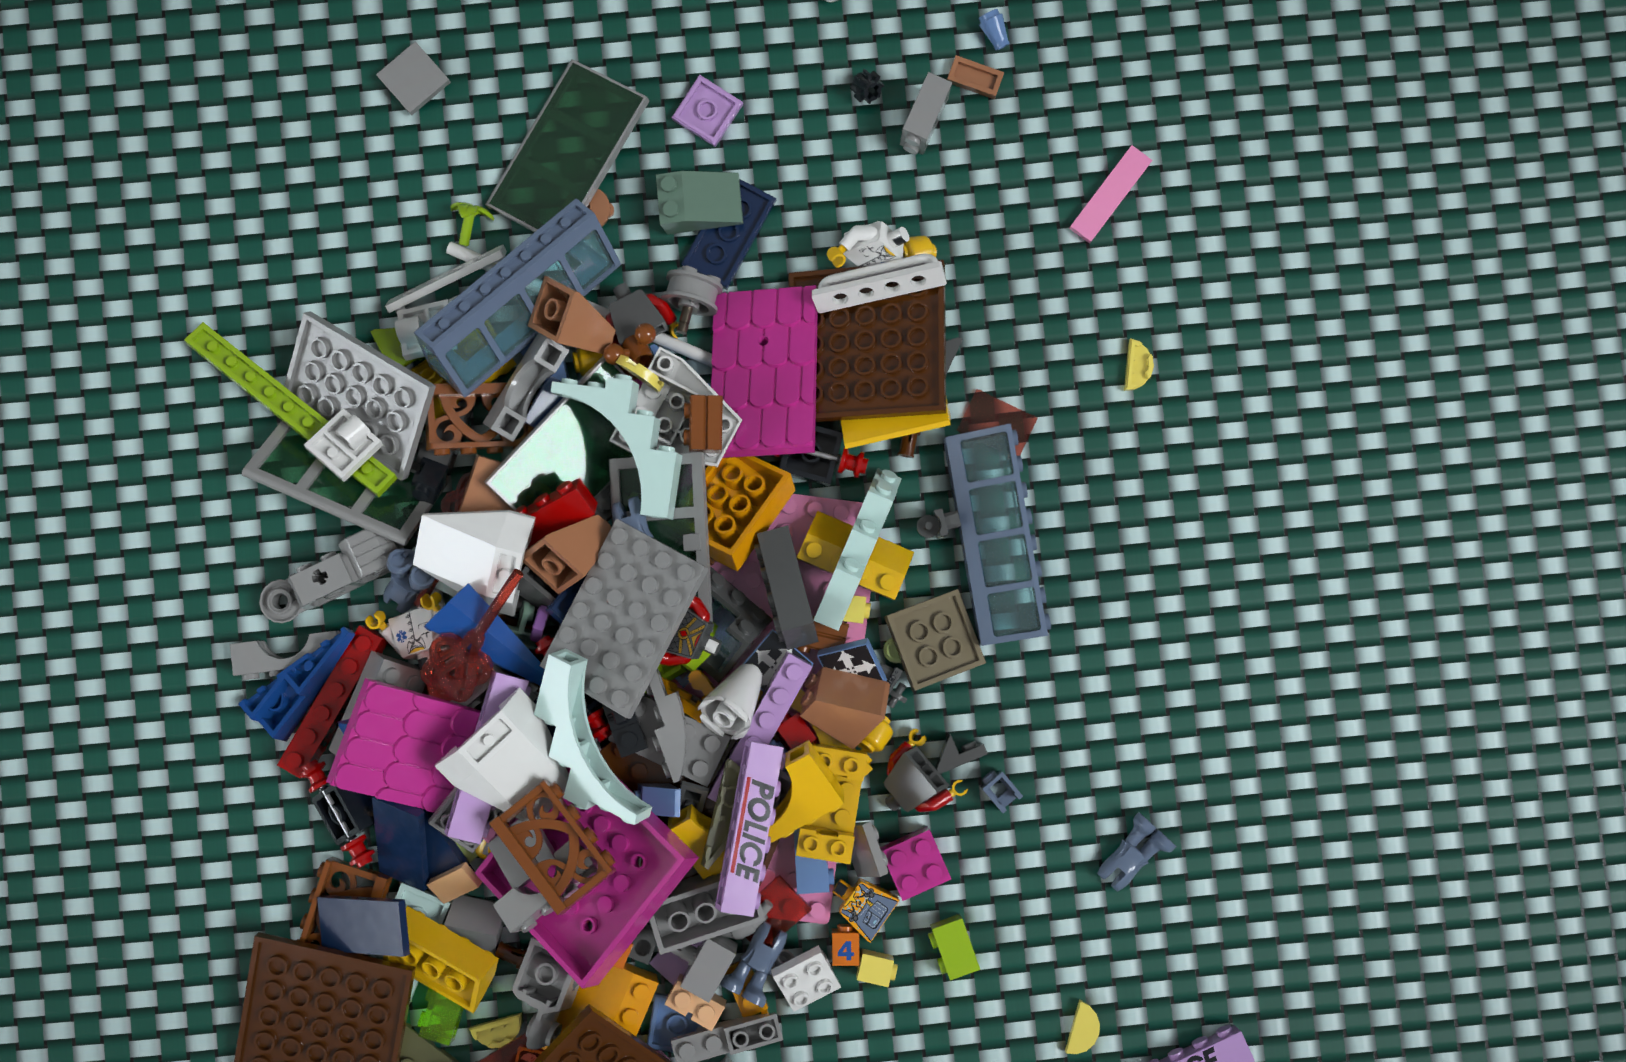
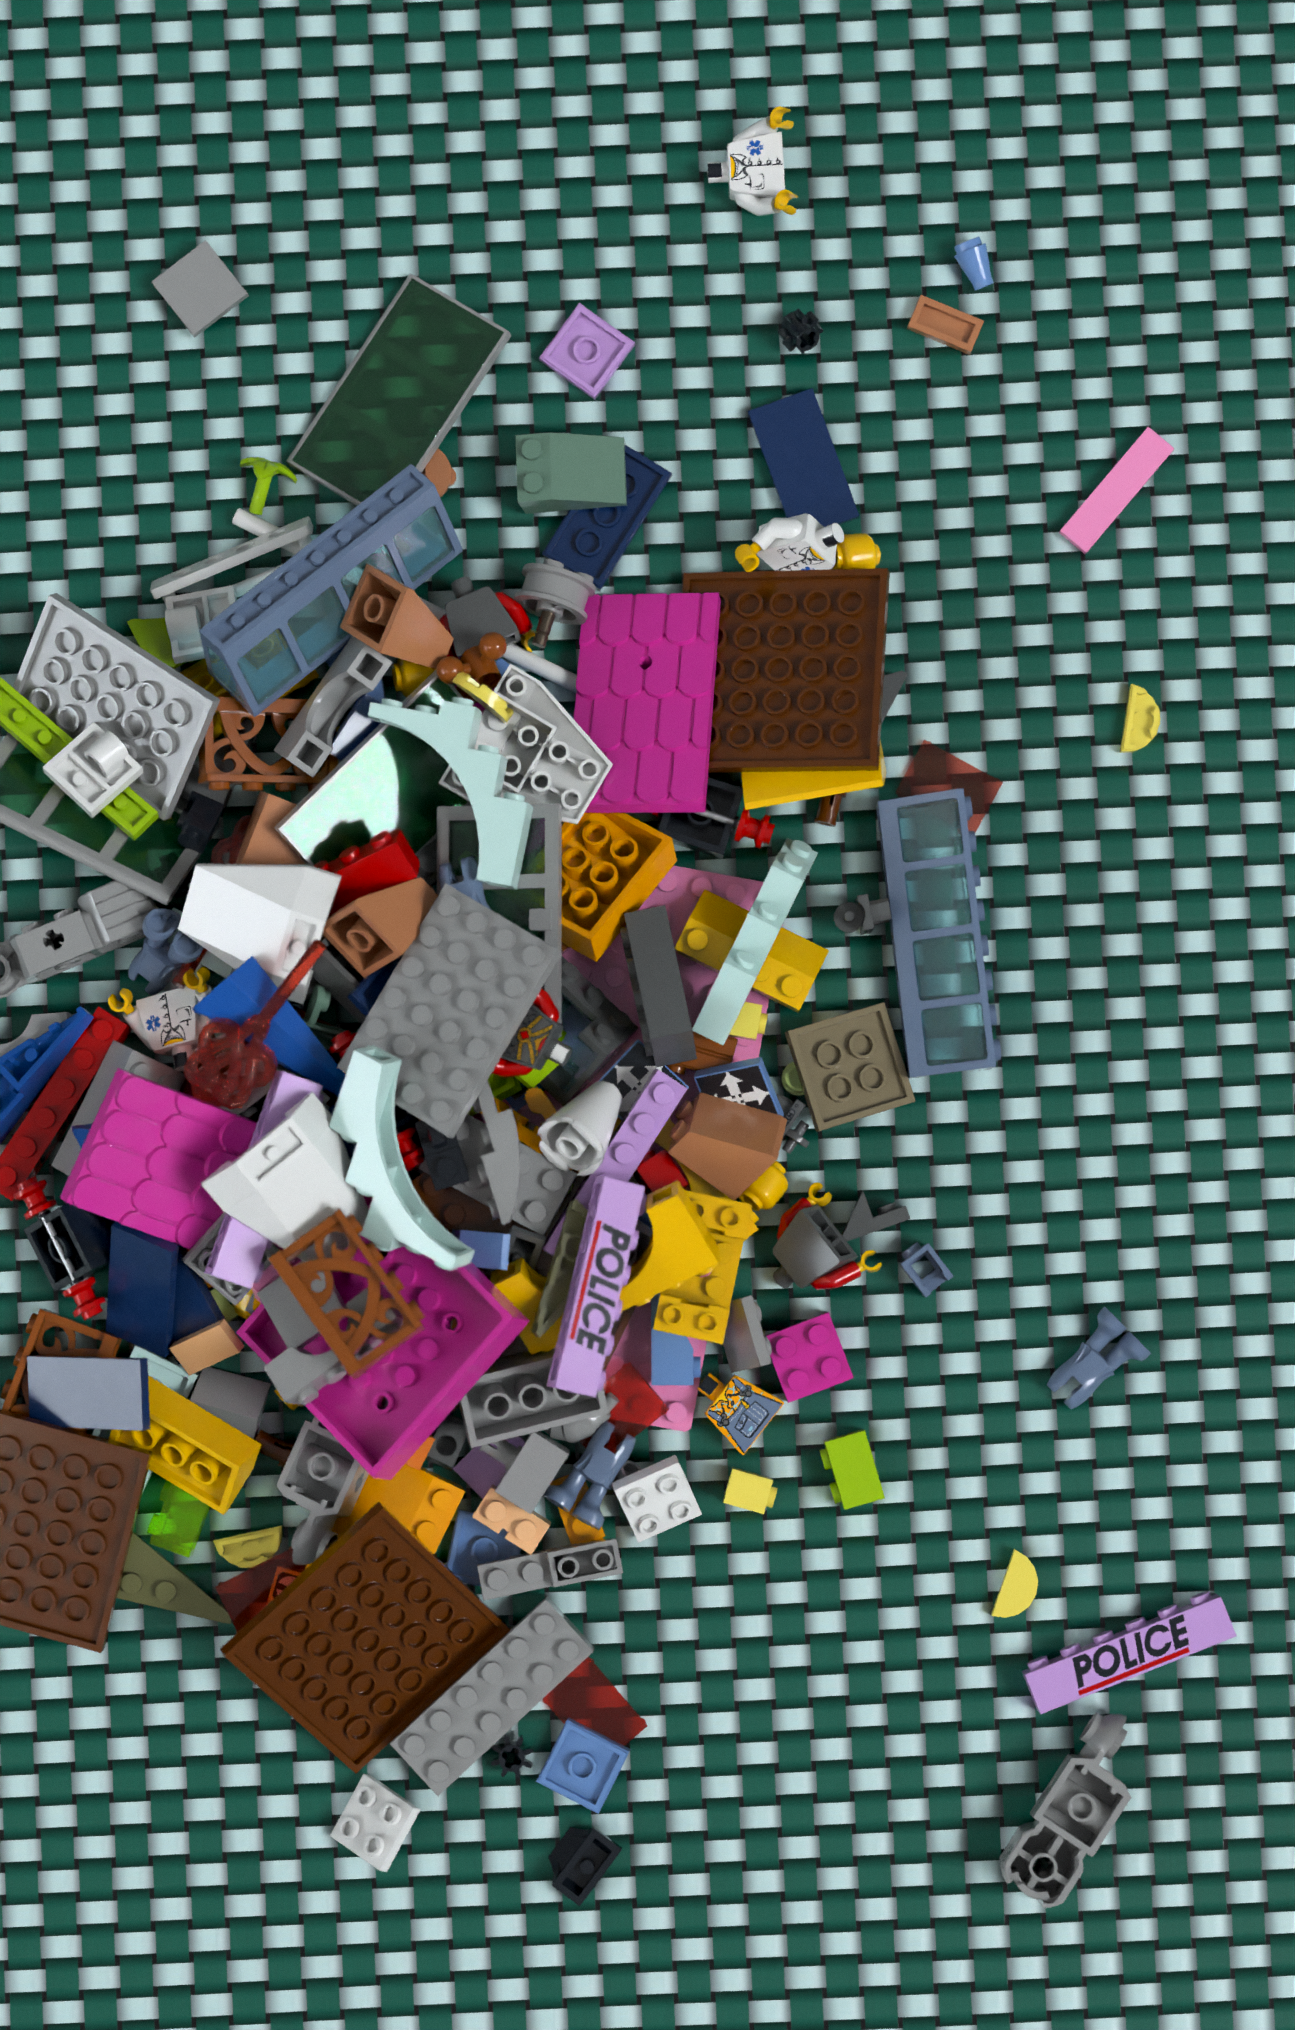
camera: 10 degrees right, 0 degrees up
medium lavender tile [530,605,549,642] -> none
dark orange brick [684,395,723,454] -> none
white piece [812,253,947,313] -> none
orange brick [832,924,859,966] -> none
light grey brick [900,72,953,155] -> none
none -> dark blue tile [748,388,860,527]

